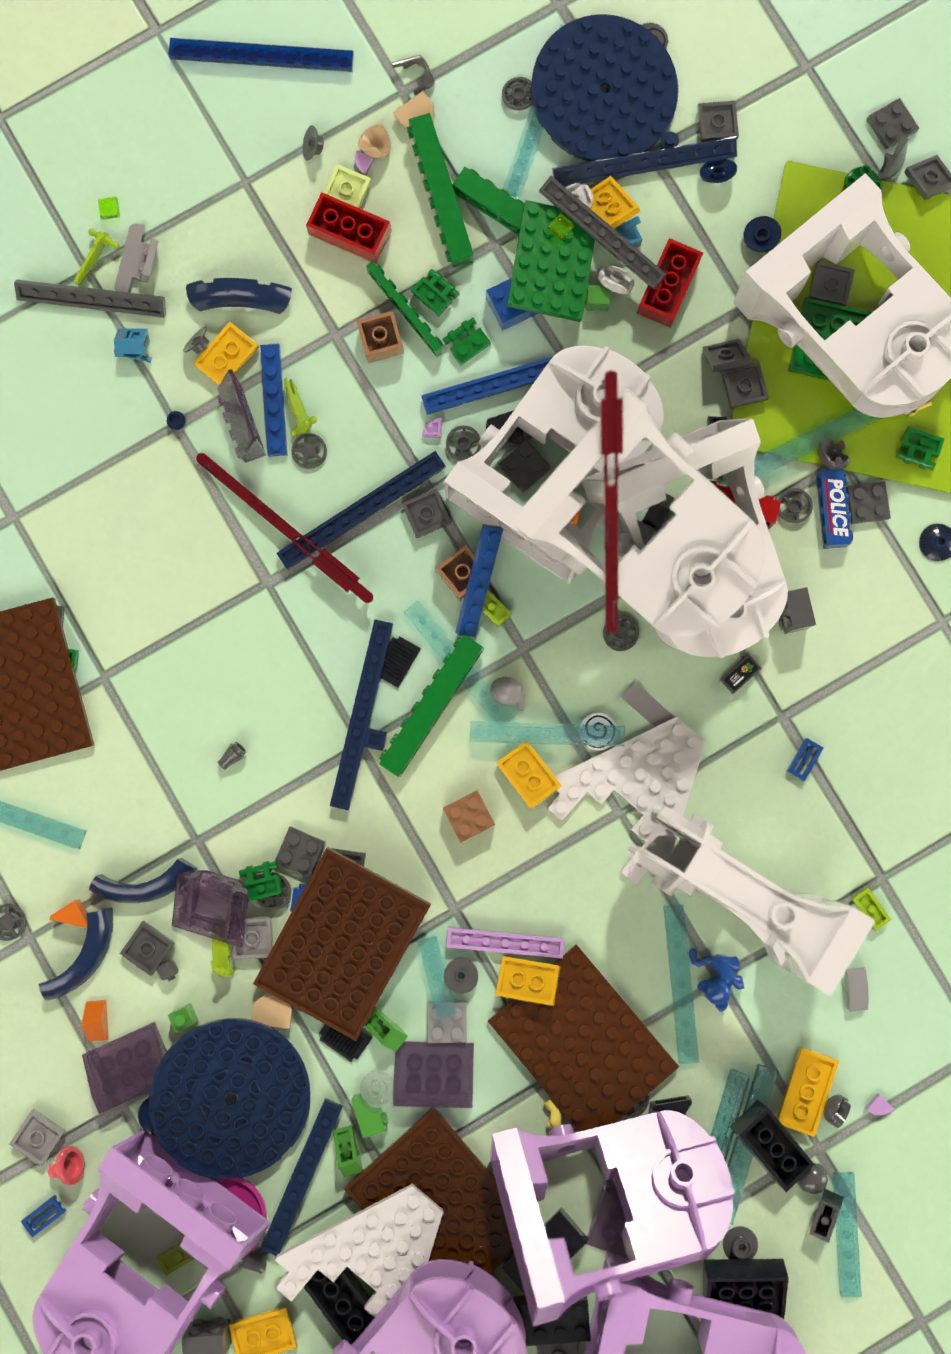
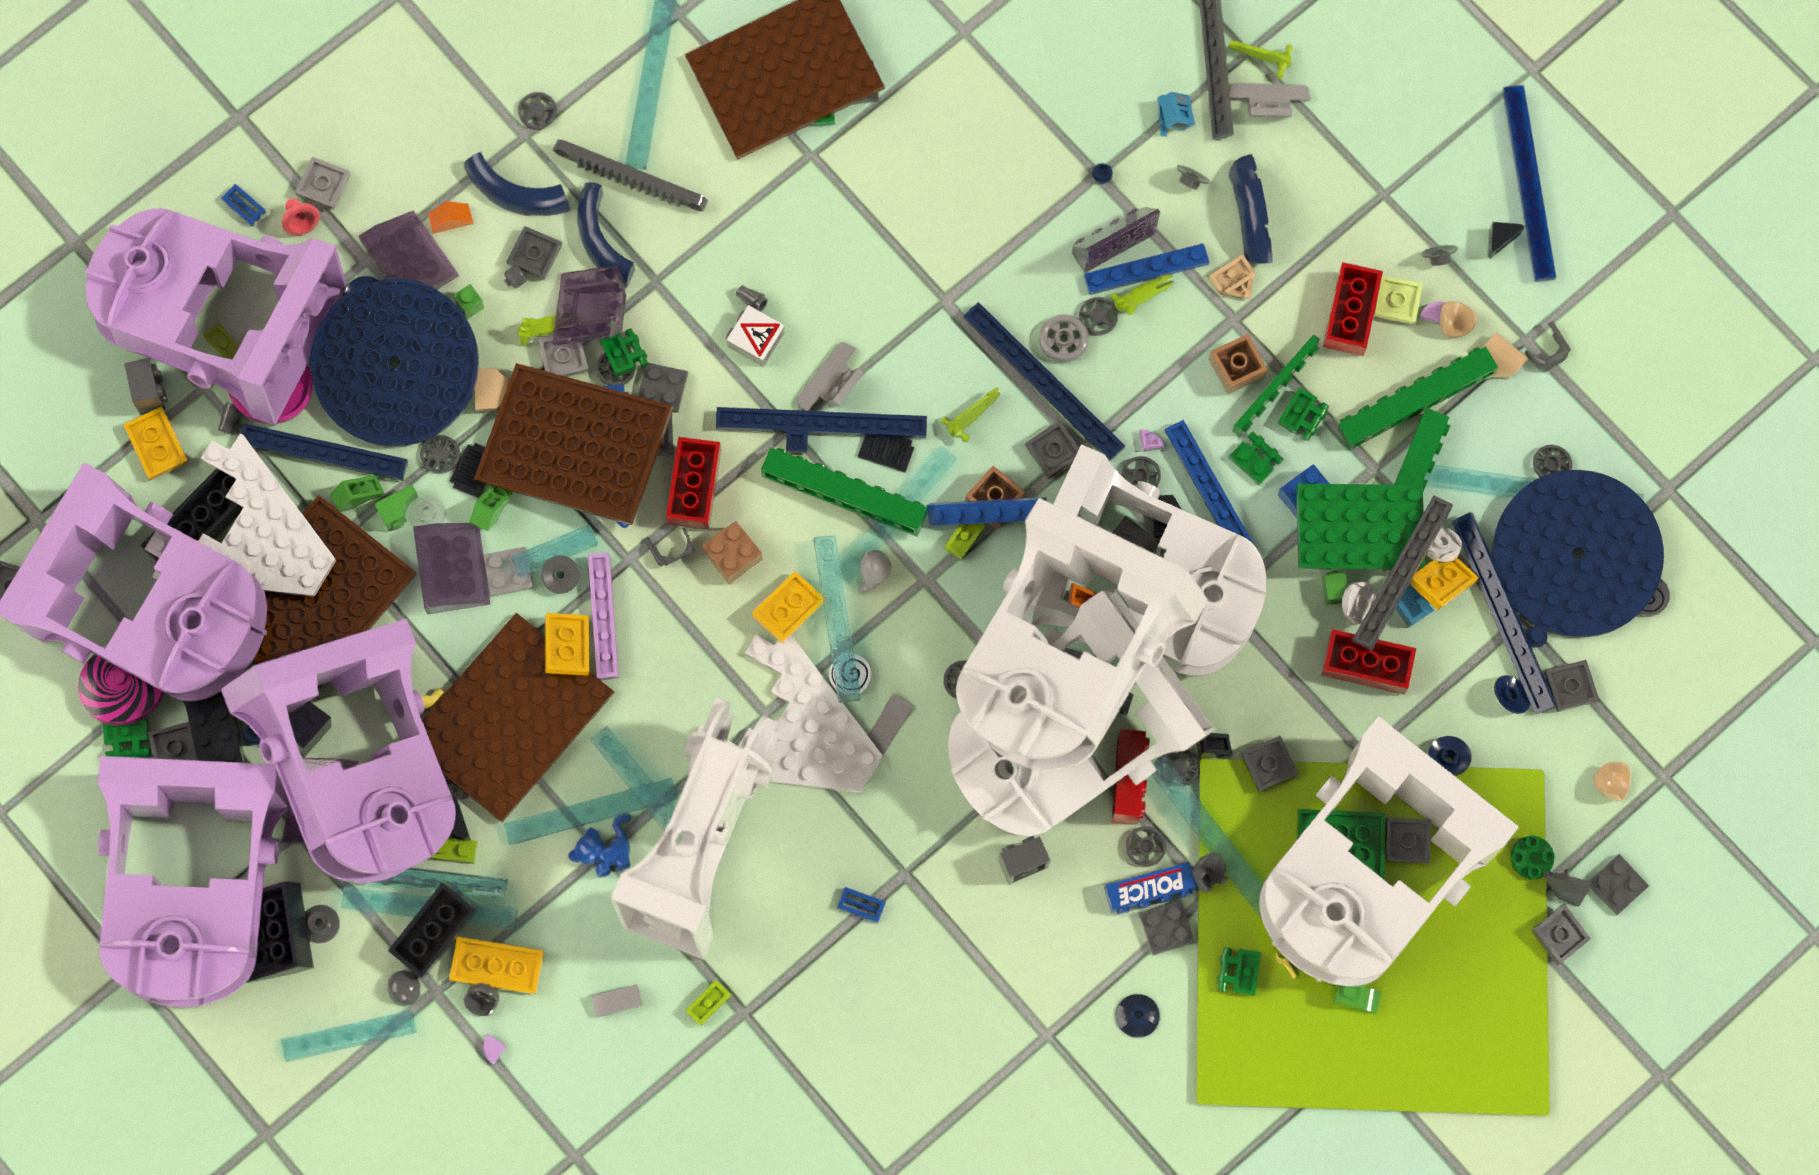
camera: 75 degrees right, 10 degrees down
orange slope [49,899,88,928] -> none
clear neon green tile [98,197,120,220] -> none
yellow plate [193,322,259,389] -> none
dark red piece [196,453,374,603] -> none
clear neon green tile [547,213,575,241] -> none
dark red piece [601,370,623,633] -> none
dark grey plate [703,339,751,372] -> none
tile [720,654,762,694] -> none
black brick [809,1189,844,1243] -> none
none -> dark grey wheel [420,435,460,474]
none -> lime plate [431,838,478,864]
none -> dark grey gear [553,139,708,212]
none -> clear light blue plate [590,726,675,831]
none -> dark grey helmet [644,527,695,566]
none -> red brick [666,437,721,530]
none -> piece [726,305,785,367]
none -> light grey plate [796,342,864,411]
none -> lime piece [941,387,1001,442]
none -> light grey plate [1039,314,1089,362]
none -> tan slope [1208,254,1255,299]
none -> black slope [1488,222,1525,259]
none -> tan helmet [1594,762,1631,801]

